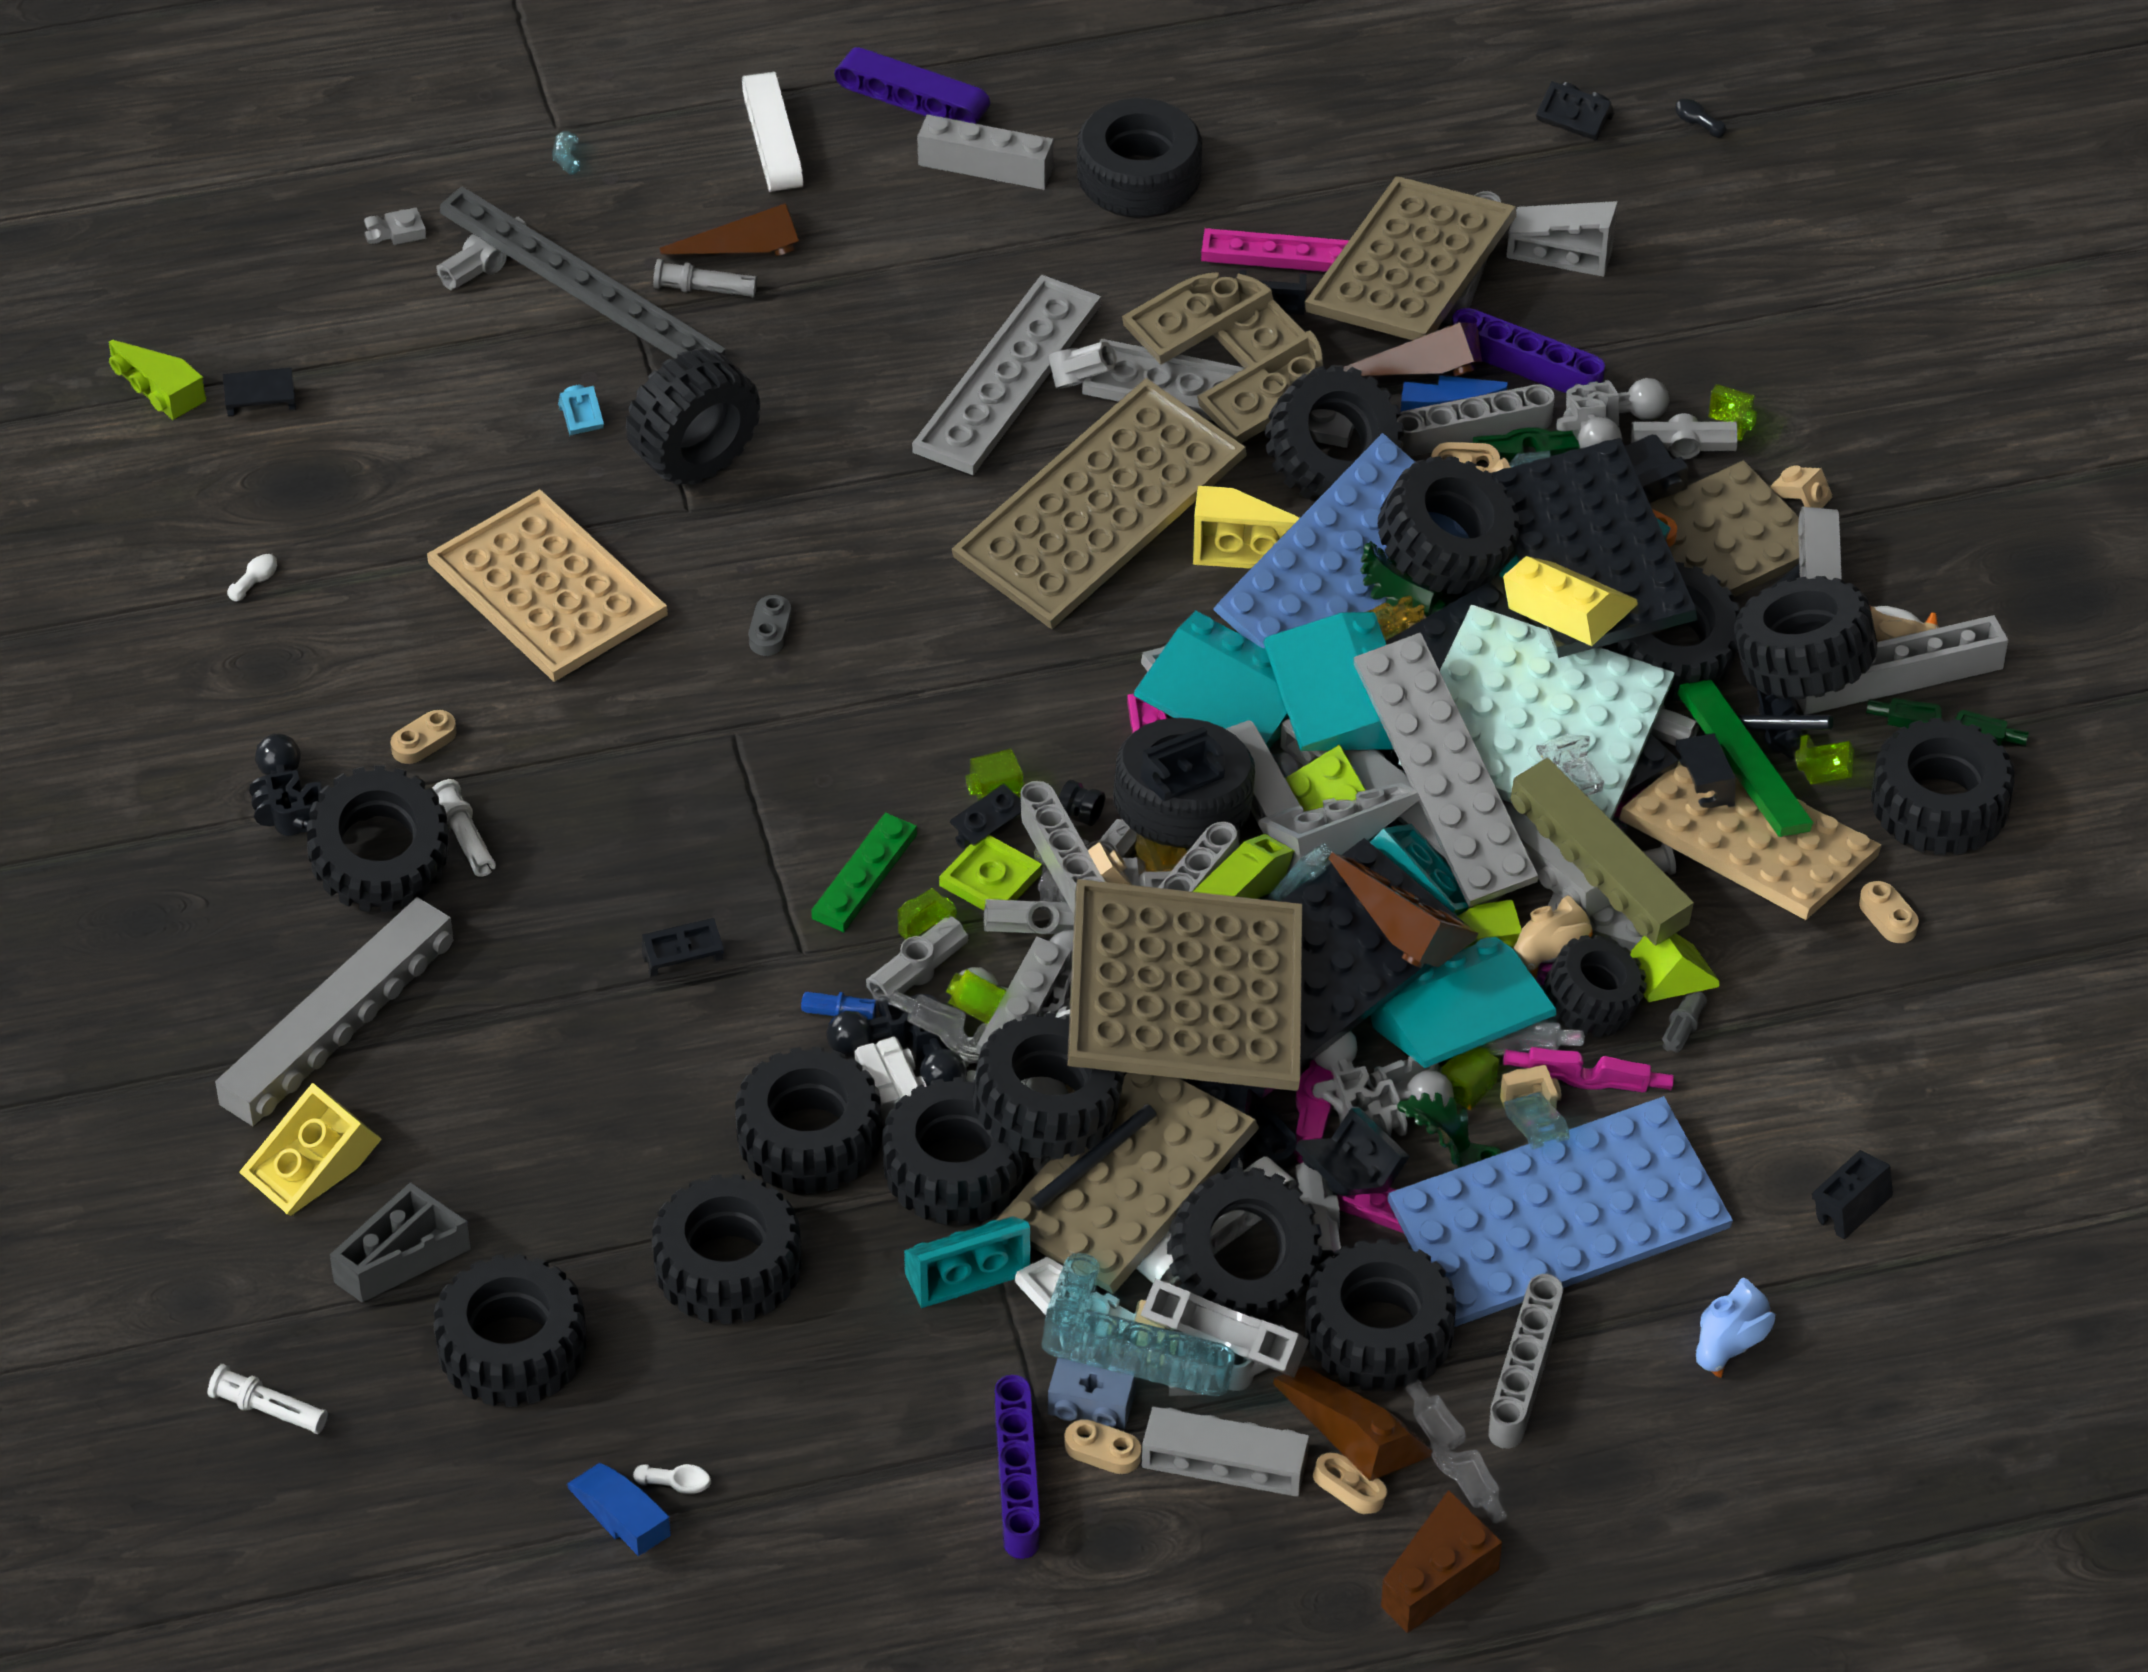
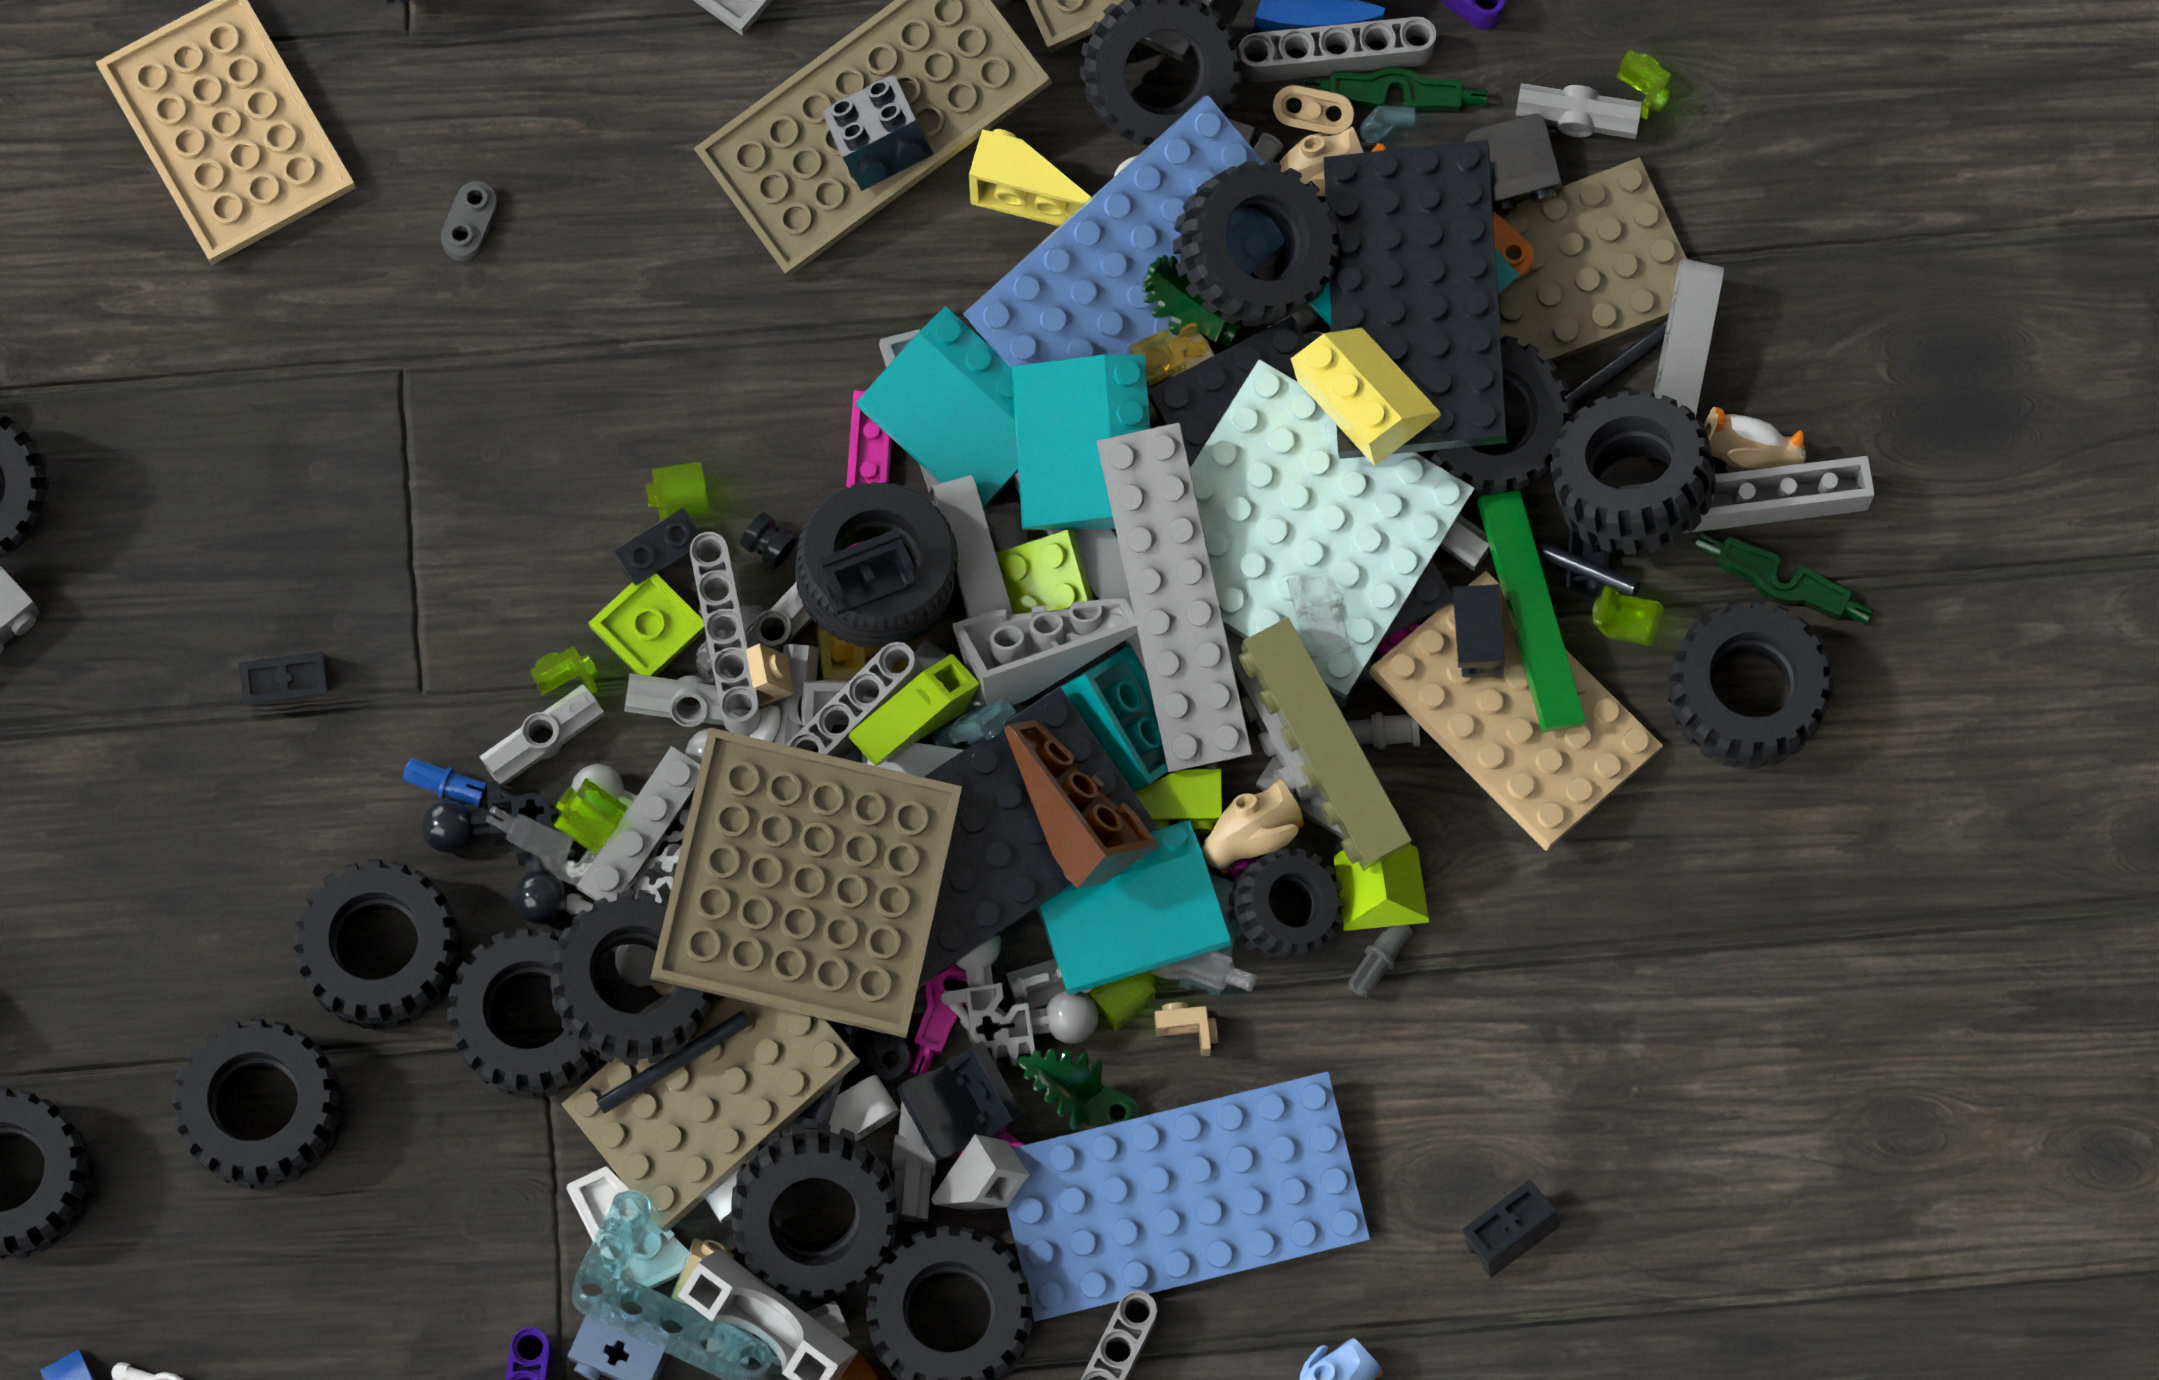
camera: 10 degrees right, 25 degrees up
tan plate [391,710,456,764] -> none
white pin [432,779,496,877] -> none
green plate [811,812,917,933] -> none
white brick [855,1036,927,1126] -> none
teal slope [904,1216,1030,1308] -> none
dark pink piece [1503,1047,1674,1092] -> none
clear light blue plate [1504,1092,1570,1150] -> none
light grey piece [1557,378,1670,448] -> none
tan bracket [1770,466,1832,508] -> none
tan plate [1859,881,1919,943] -> none
none -> black bracket [823,76,934,191]
none -> light grey slope [931,1134,1029,1211]

